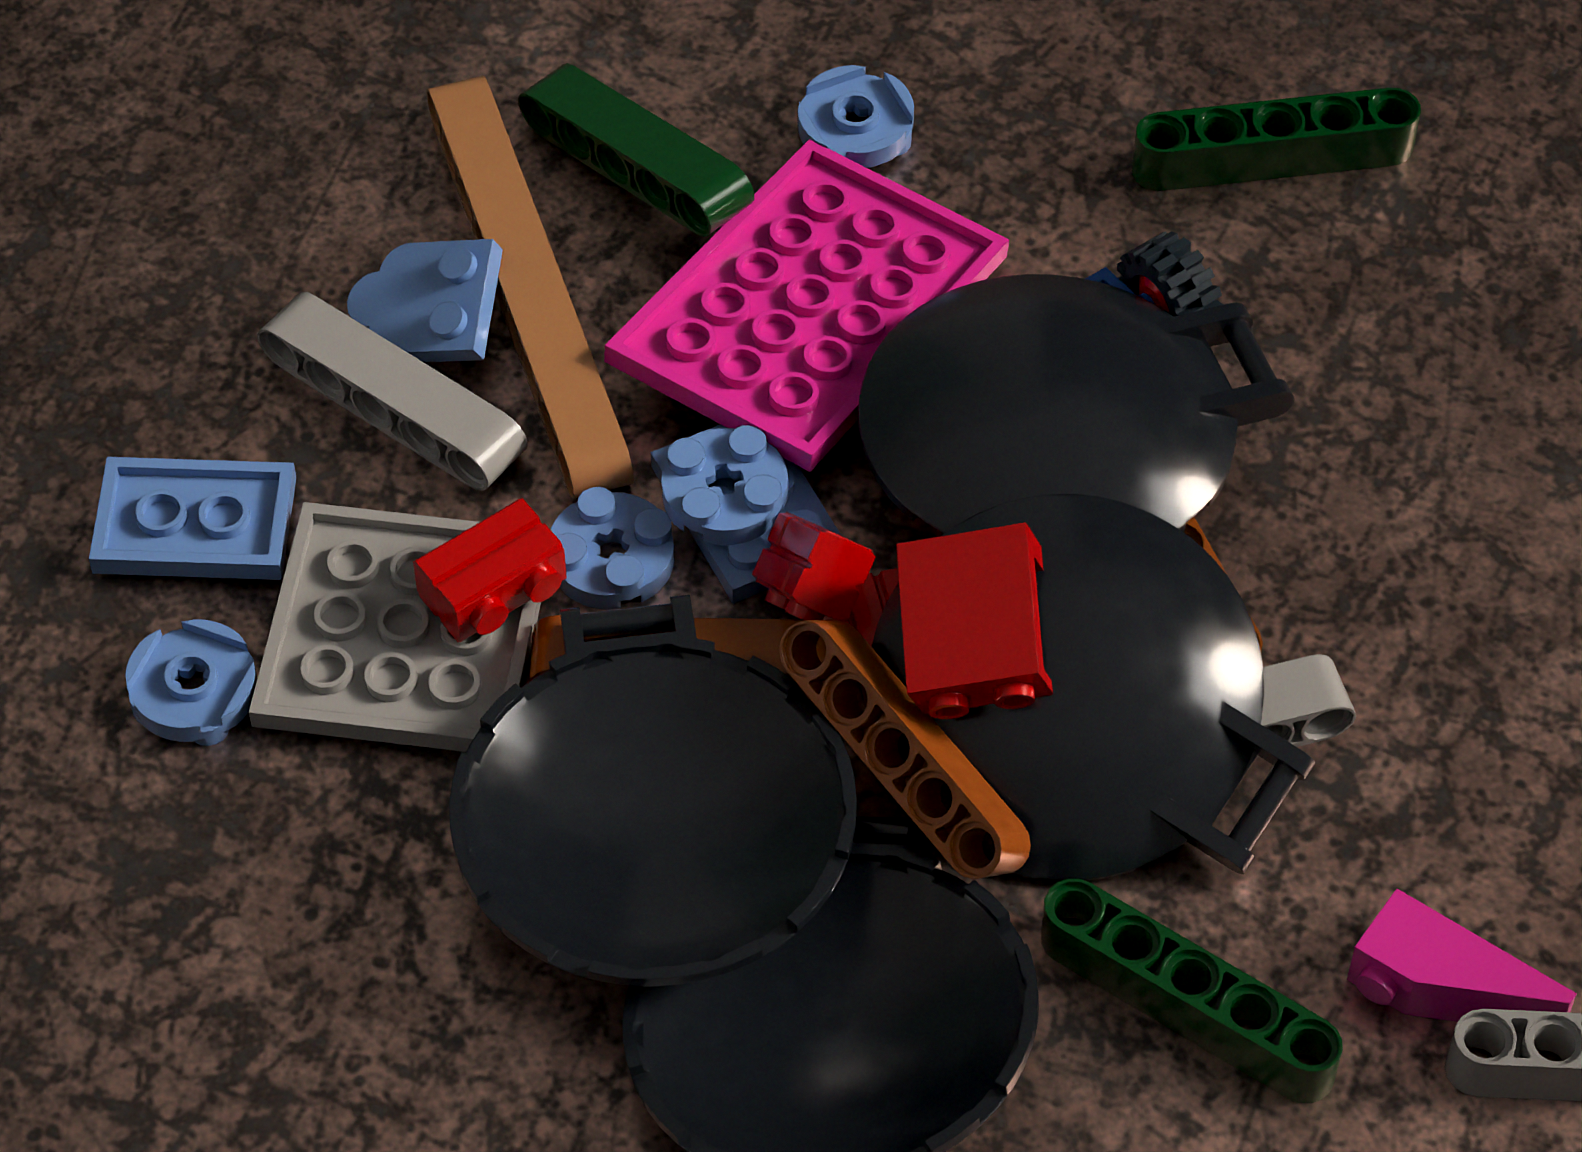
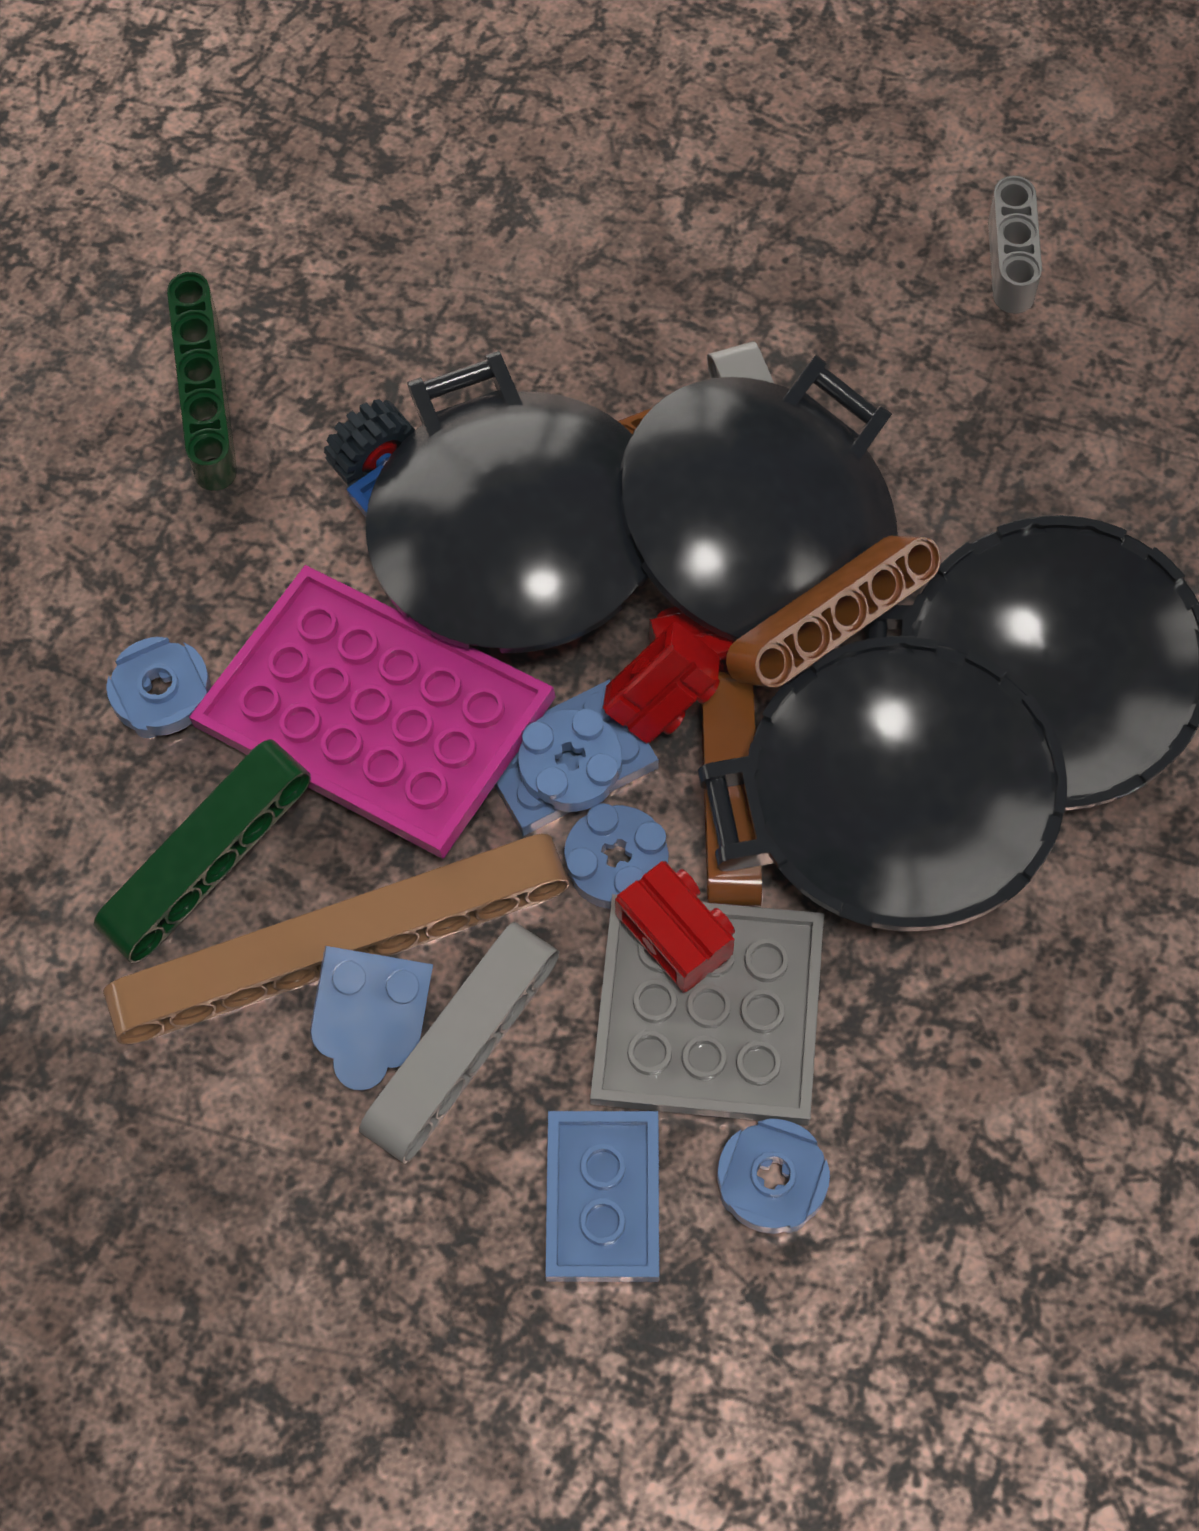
camera: 90 degrees left, 10 degrees up
red panel [896,522,1053,719] -> none
dark green beam [1041,879,1343,1103] -> none
dark pink slope [1347,889,1577,1022] -> none

